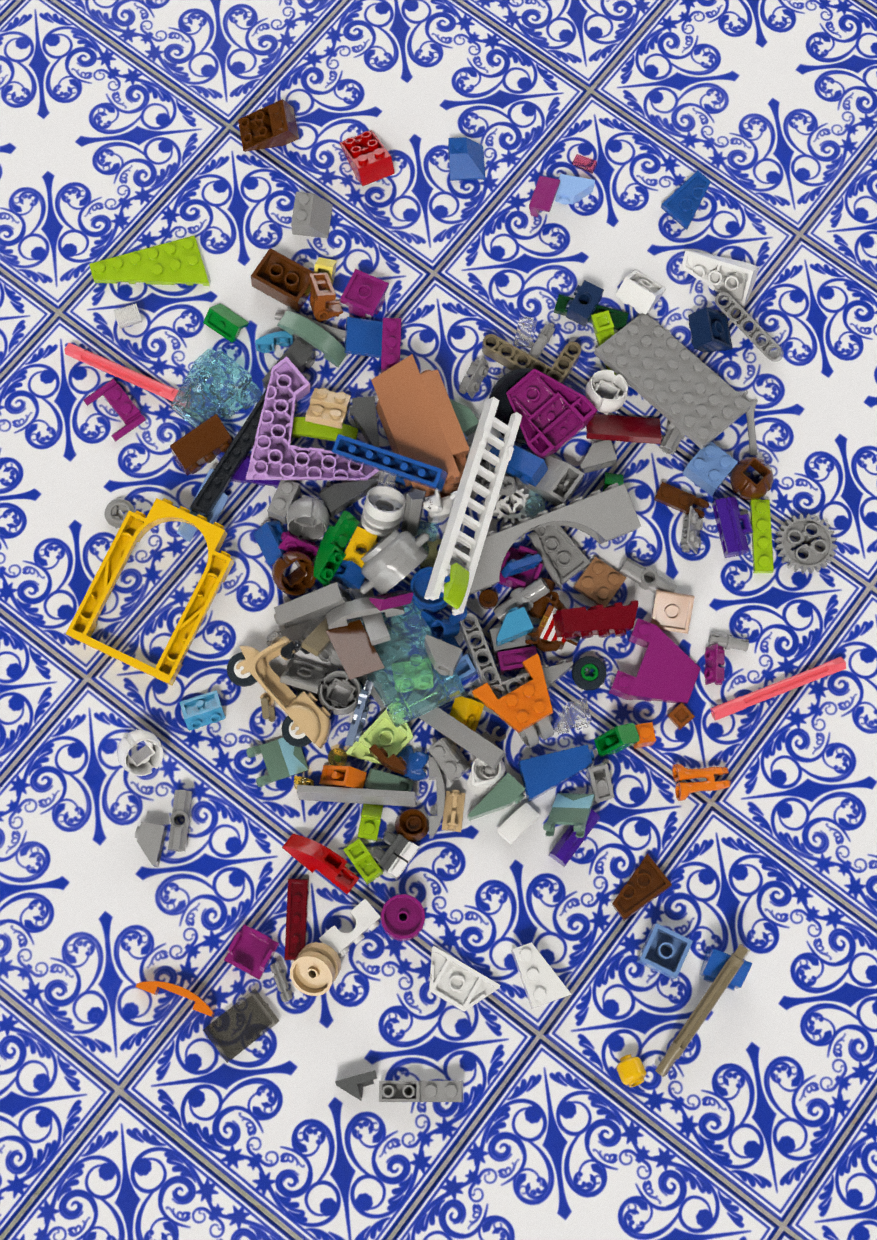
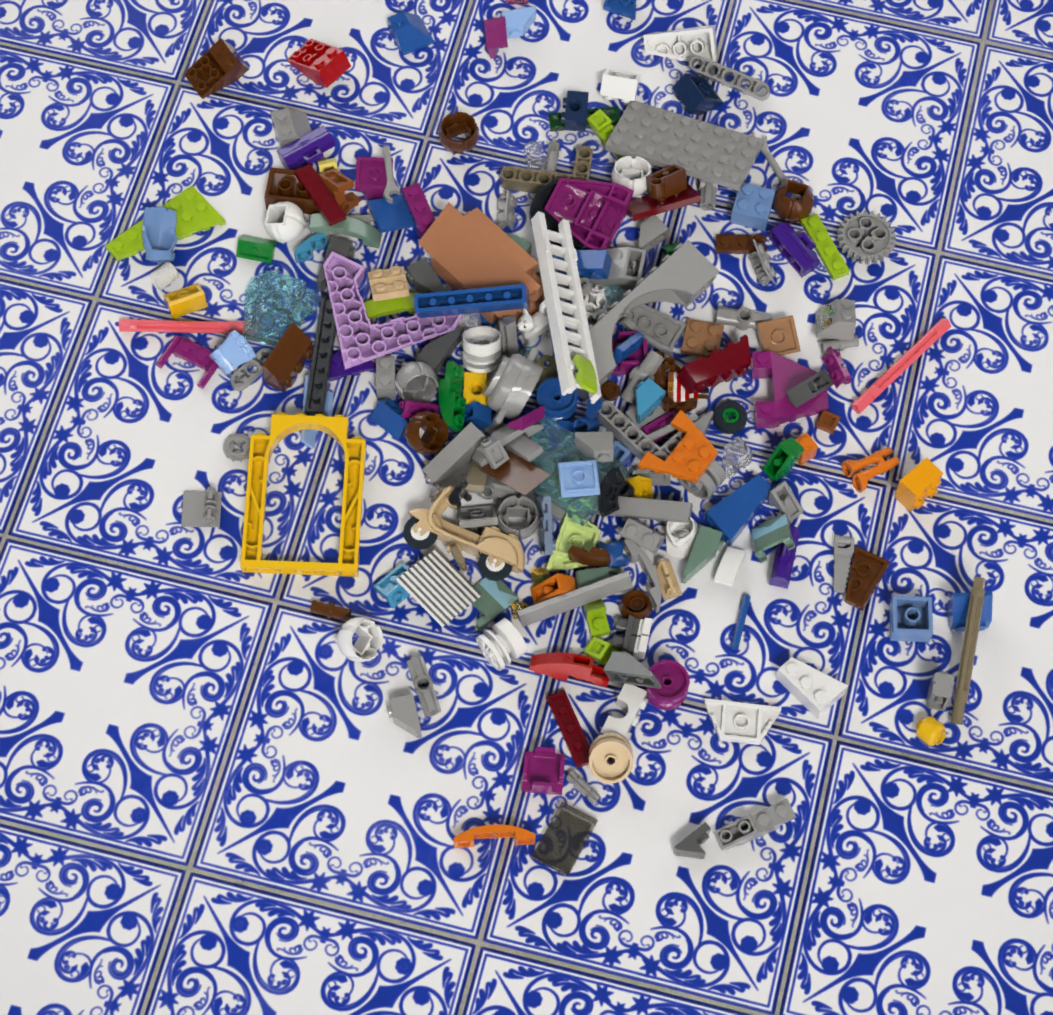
camera: 20 degrees left, 10 degrees down
none -> medium blue hair [142,206,178,264]
none -> yellow slope [163,283,207,319]
none -> light grey hinge [181,487,222,527]
none -> light blue piece [209,330,256,375]
none -> light grey beam [230,348,272,391]
none -> white piece [264,201,307,244]
none -> dark purple piece [277,126,336,170]
none -> dark red tile [294,164,346,226]
none -> reddish brown pin [310,600,352,621]
none -> light grey piece [382,146,400,204]
none -> sticker [396,548,482,627]
none -> reddish brown piece [439,112,479,155]
none -> light grey bracket [476,438,510,469]
none -> white wheel [476,618,528,671]
none -> light blue tile [558,460,600,498]
none -> black tile [598,466,626,517]
none -> slope [603,651,662,689]
none -> black hinge [619,482,635,497]
none -> reddish brown hinge [646,164,687,201]
none -> light grey bar [647,412,698,441]
none -> blue bar [731,595,751,650]
none -> dark grey slope [786,368,834,408]
none -> light grey slope [815,299,856,340]
none -> light grey piece [833,534,854,593]
none -> light orange brick [894,458,943,512]
none -> light grey brick [926,671,955,711]

